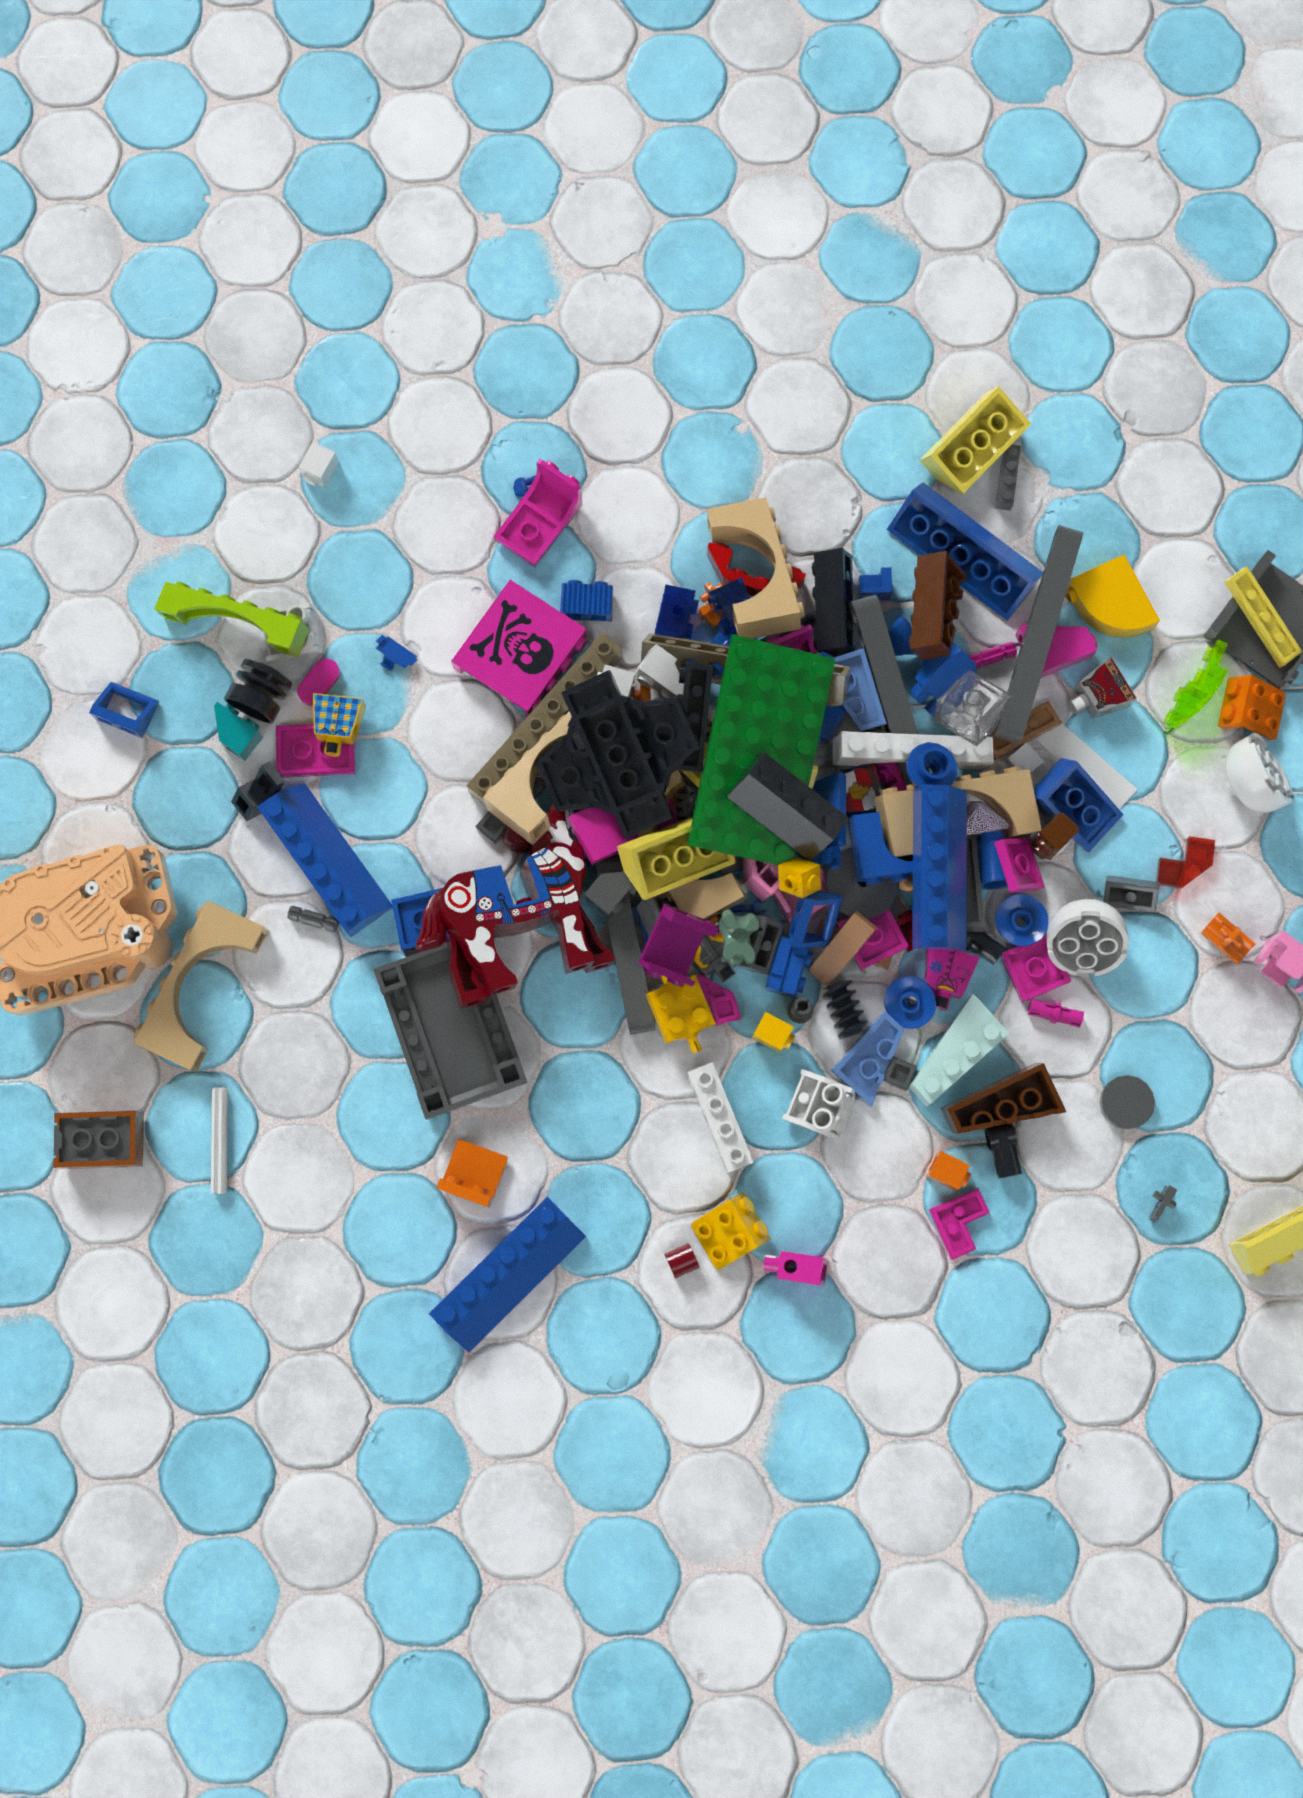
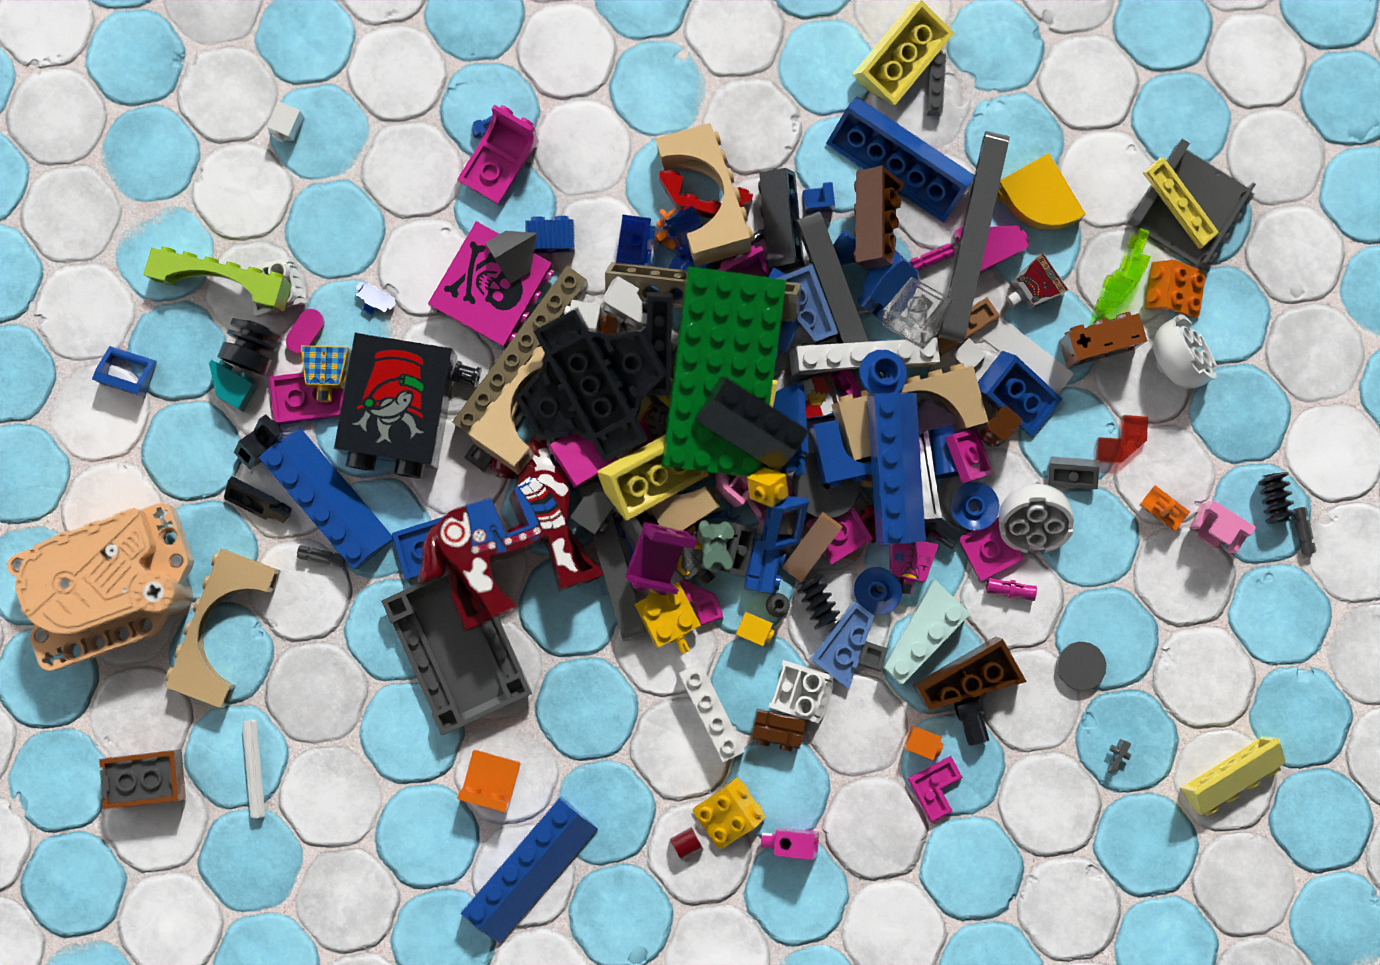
camera: 10 degrees left, 5 degrees up
none -> black hinge [224,476,292,523]
none -> black brick [334,333,458,479]
none -> black bush [452,361,482,388]
none -> dark grey slope [485,231,537,285]
none -> reddish brown brick [751,709,806,752]
none -> dark orange piece [1059,312,1148,368]

